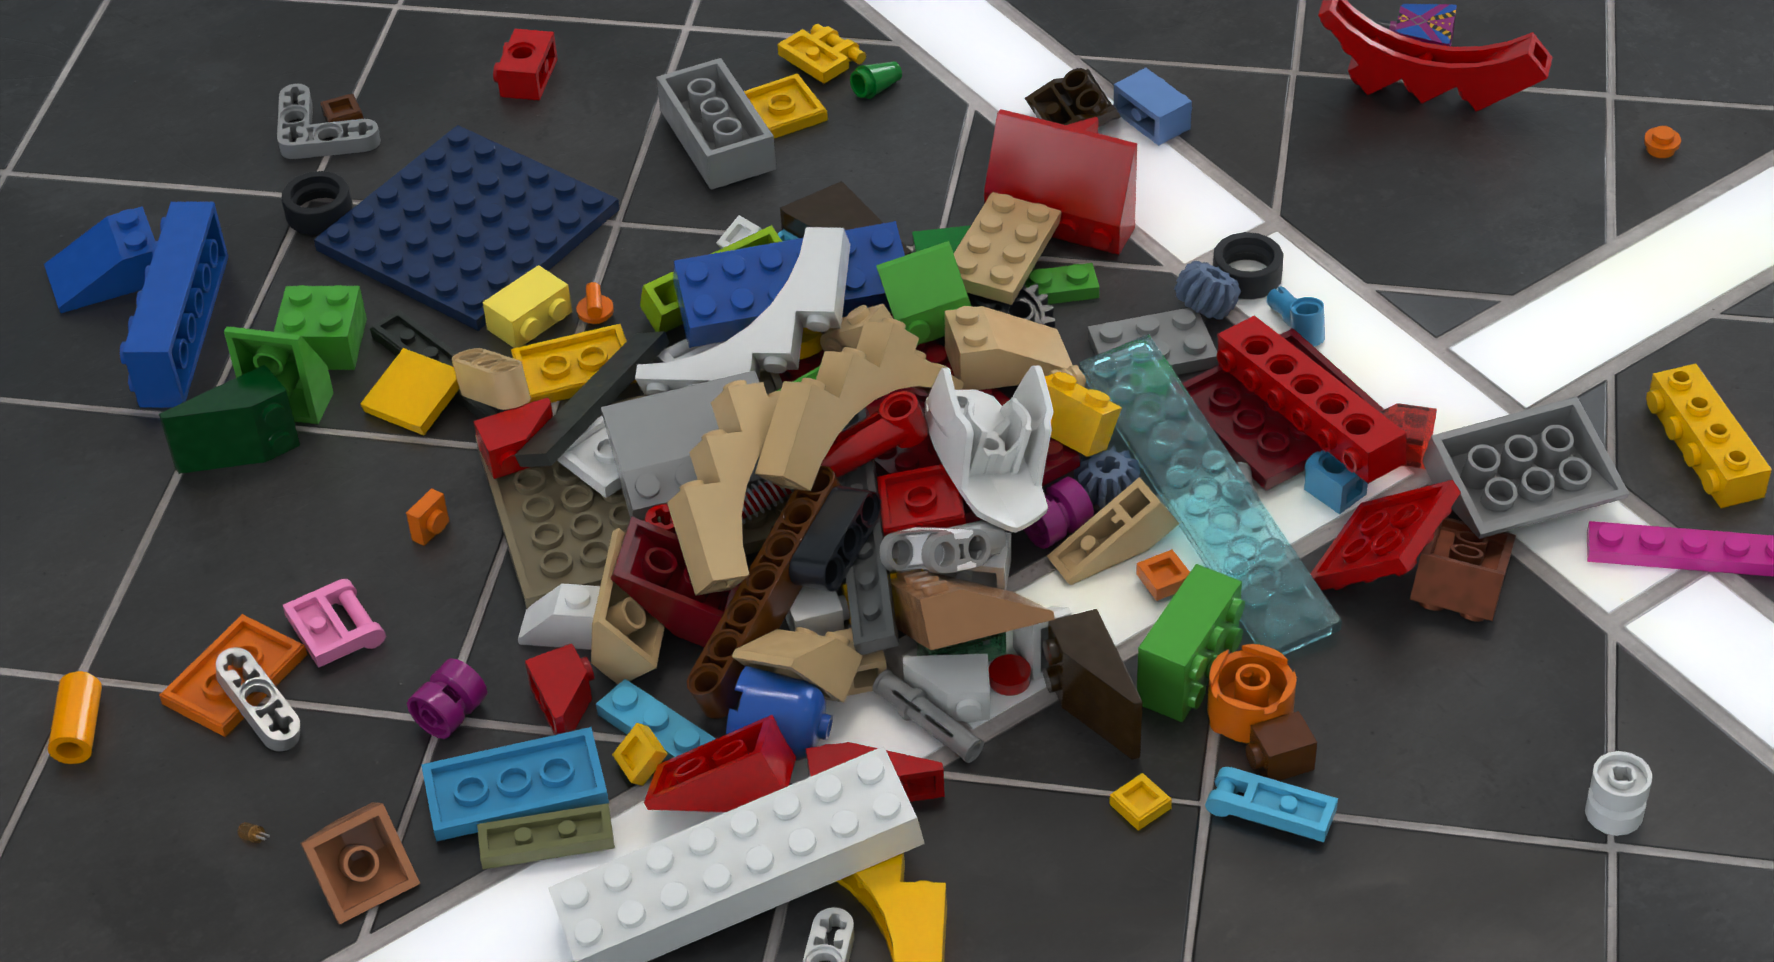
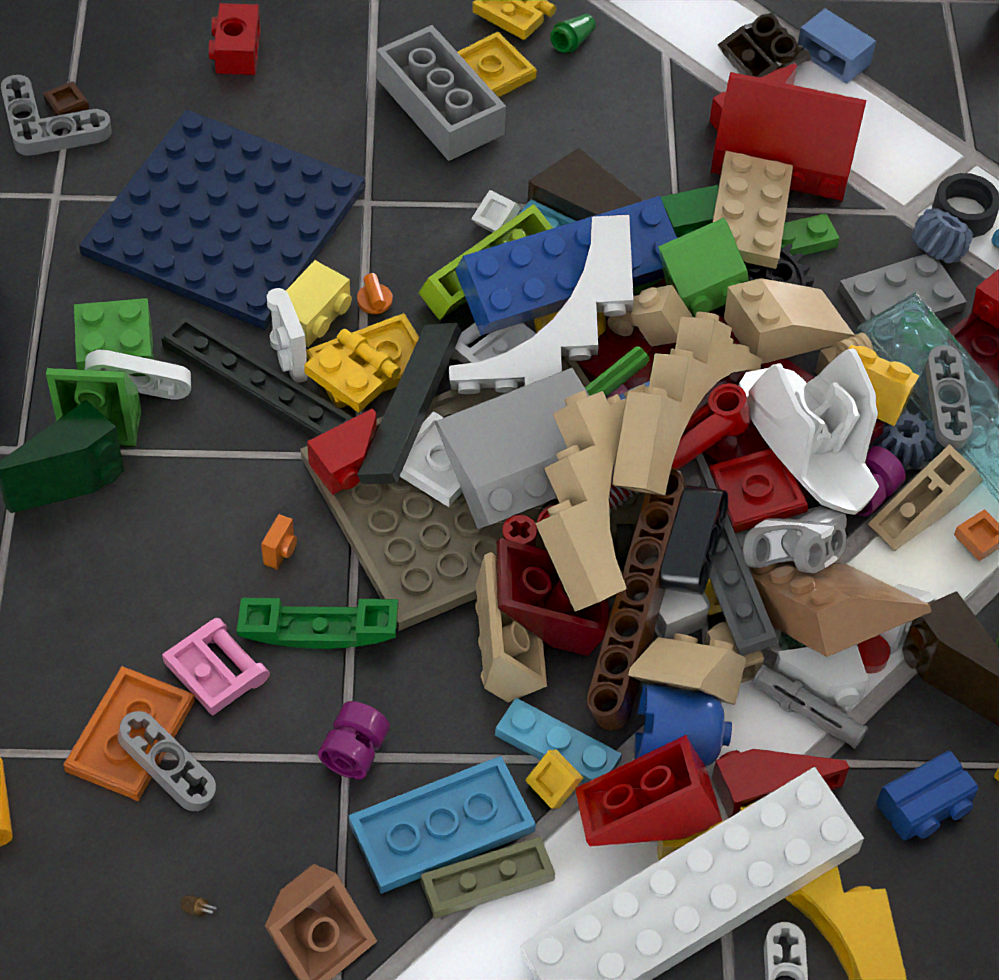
camera: 15 degrees left, 10 degrees up
black tyre [282,171,353,235] -> none
yellow tile [360,348,460,436] -> none
tan beam [452,348,531,410] -> none
white slope [518,583,600,650] -> none
red slope [525,643,595,735] -> none
none -> white beam [85,350,191,399]
none -> green slope [236,598,399,649]
none -> white plate [266,288,308,383]
none -> yellow plate [304,329,401,413]
none -> blue brick [876,751,978,841]
none -> light grey beam [925,345,973,449]

